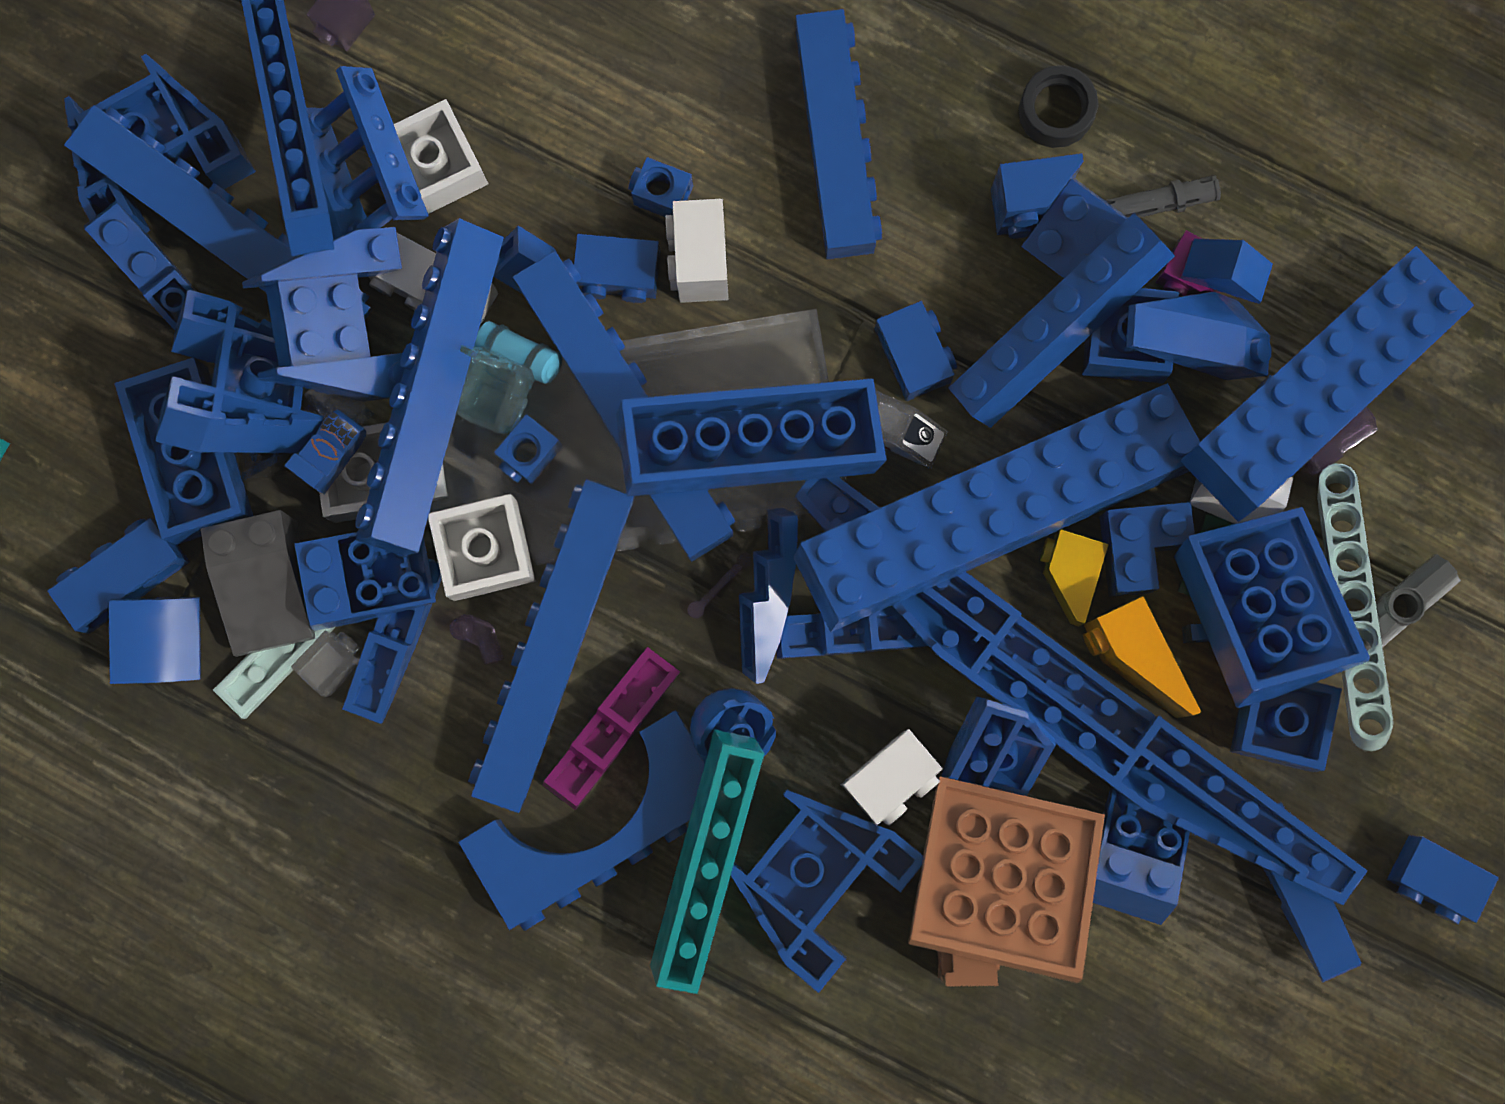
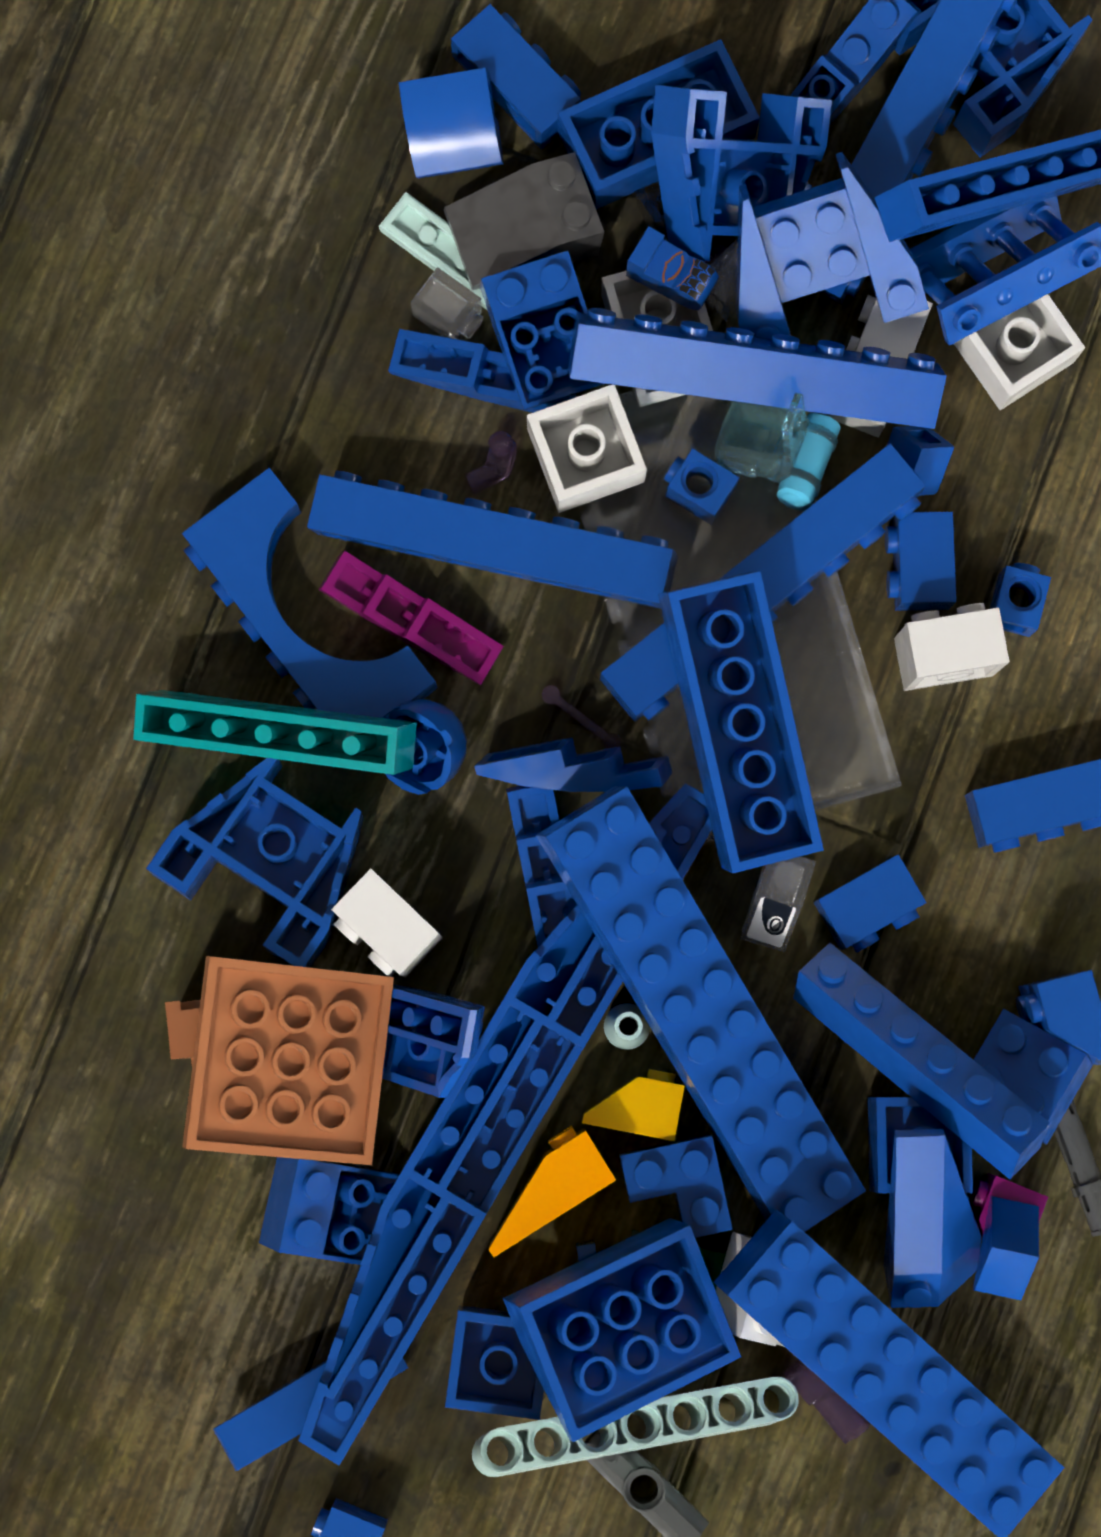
camera: 80 degrees right, 0 degrees up
none -> light aqua cone [604,1003,650,1050]

